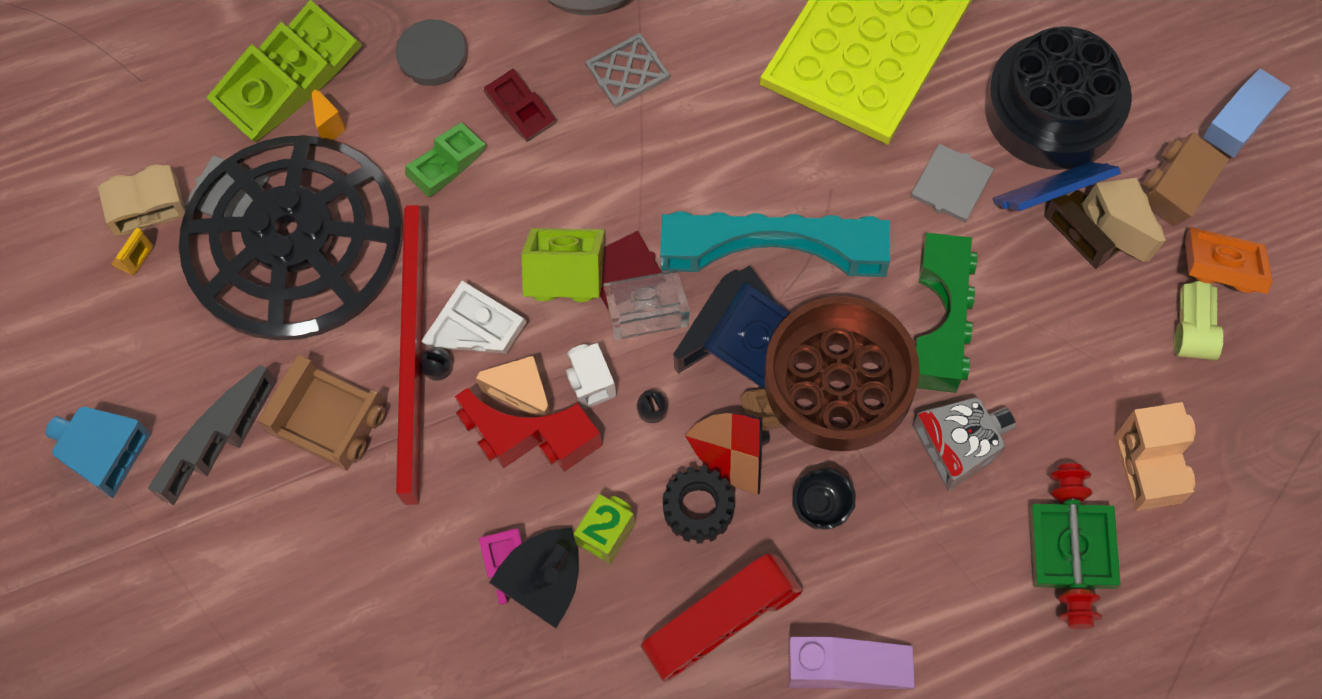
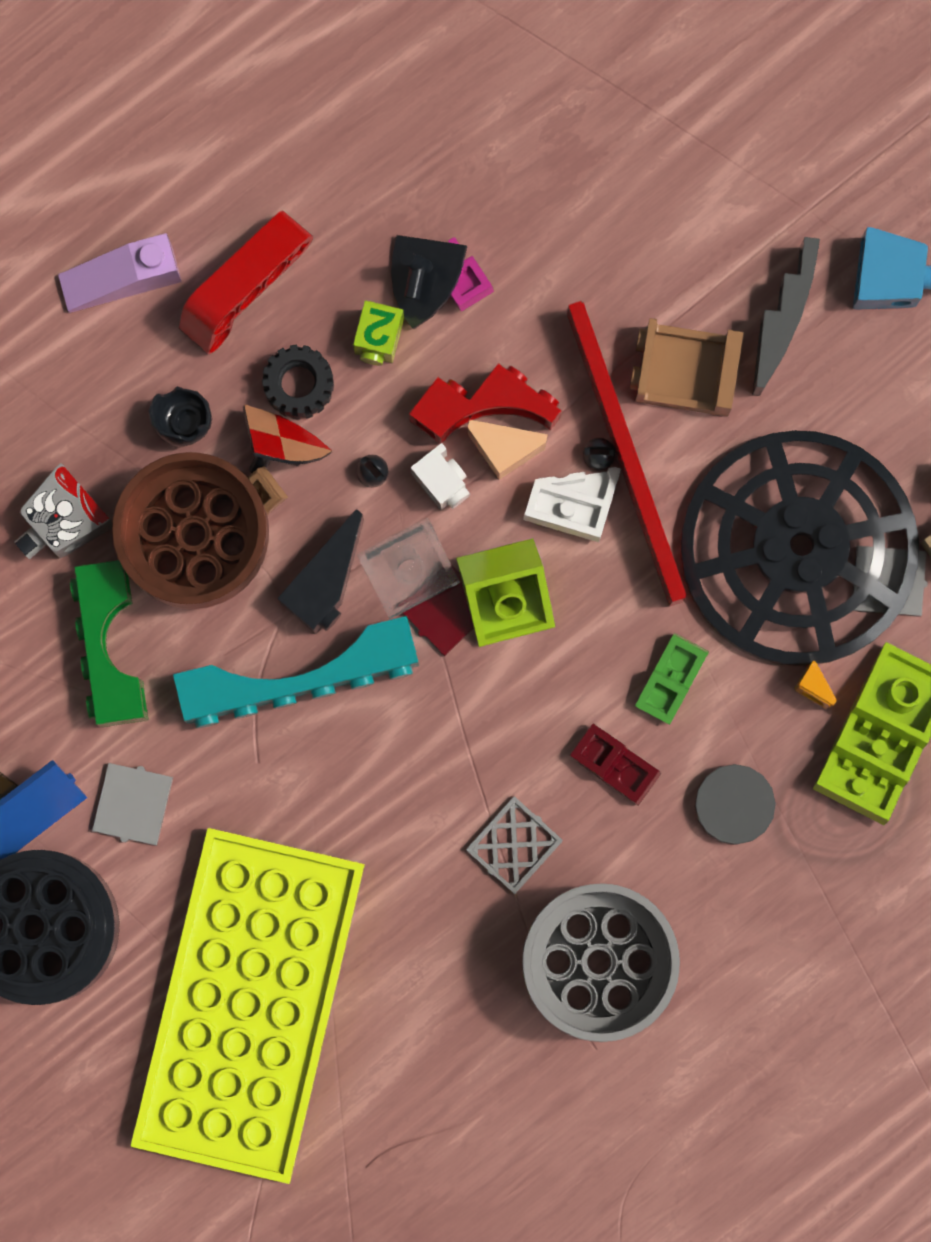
camera: 160 degrees right, 15 degrees up
dark blue tile [702,282,790,389] -> none

